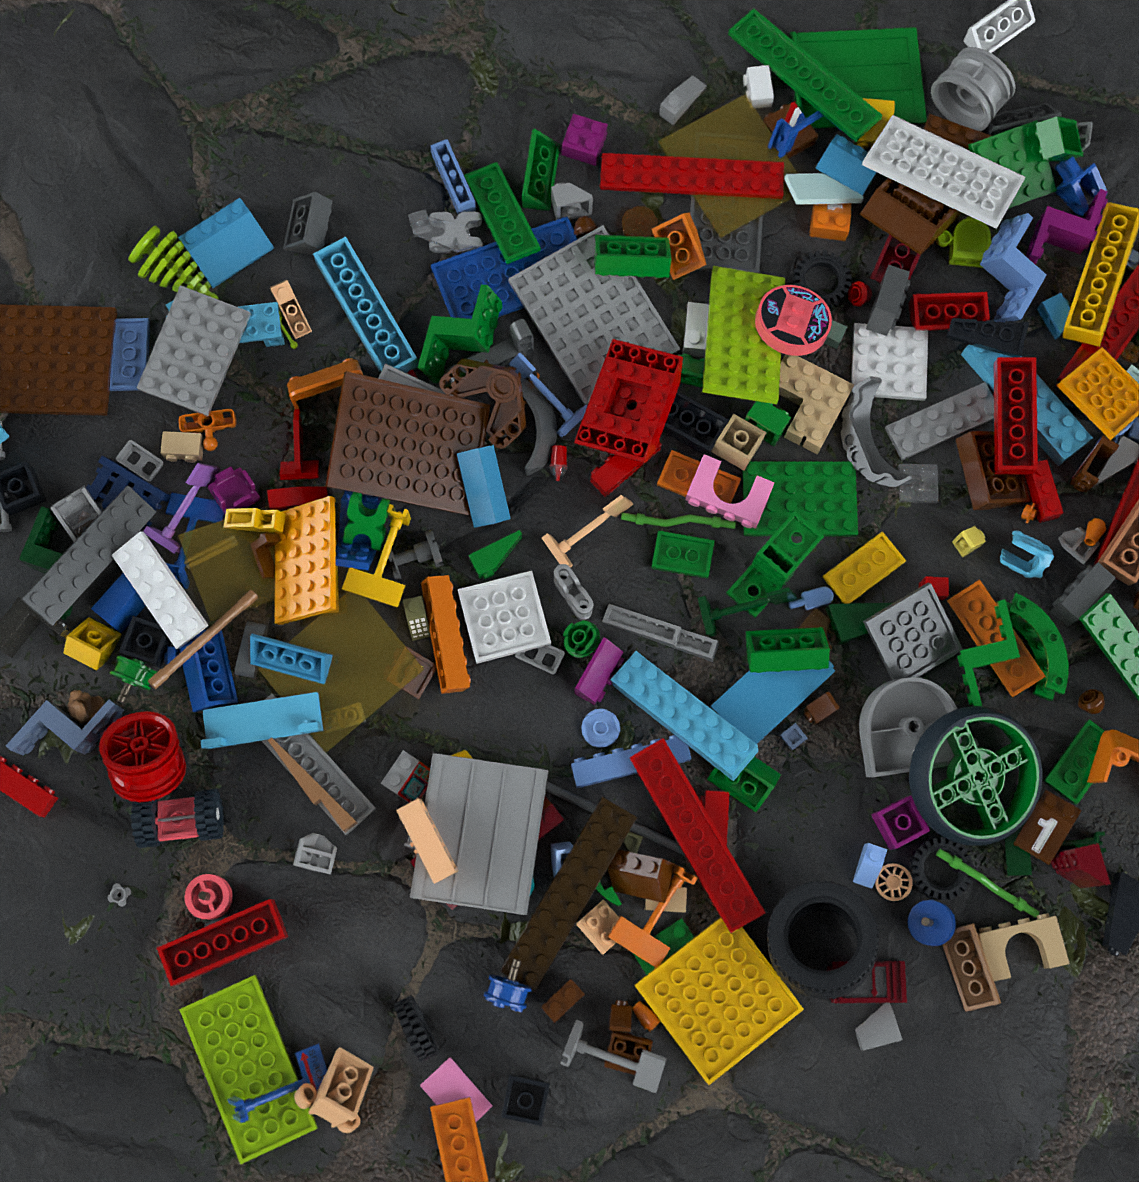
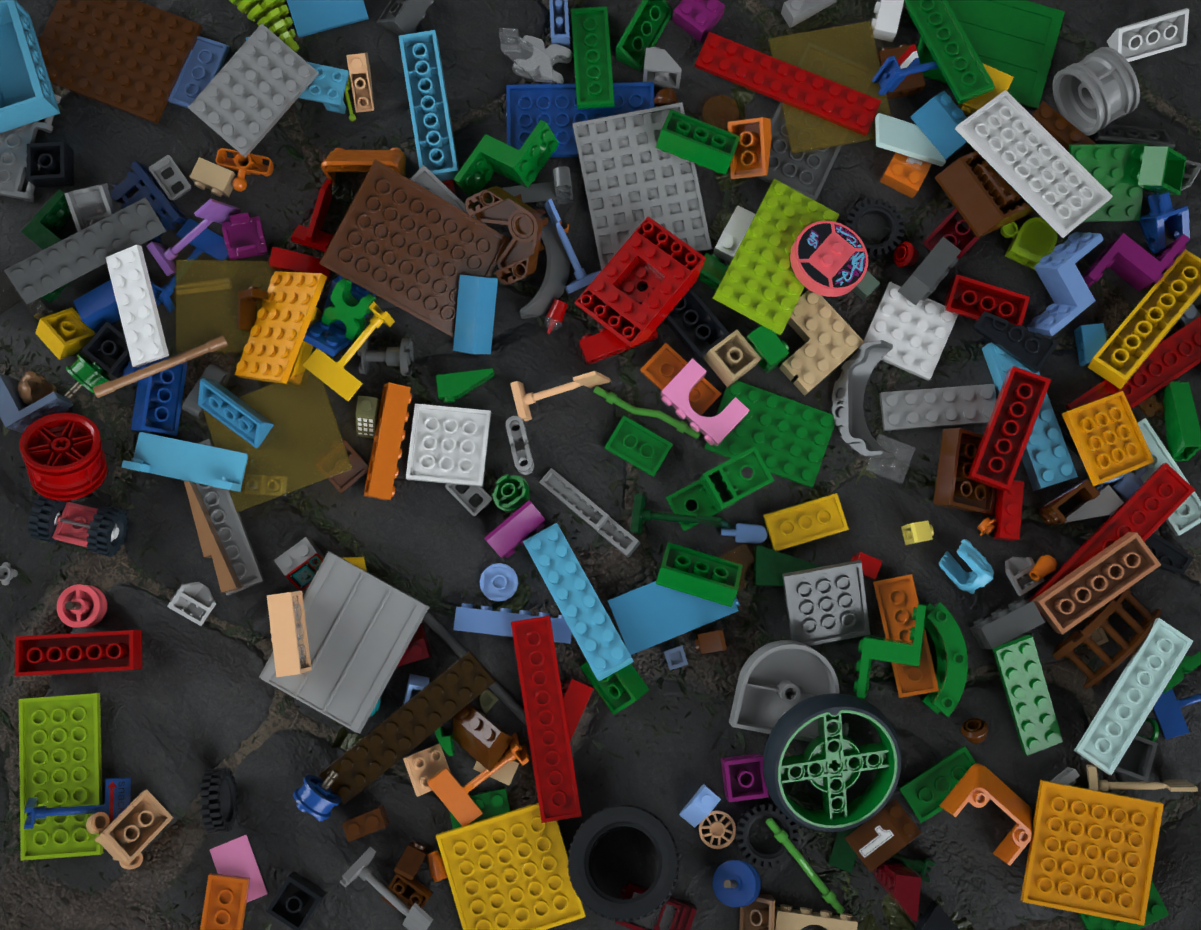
camera: 25 degrees right, 5 degrees up
yellow slope [223,508,286,532] -> none

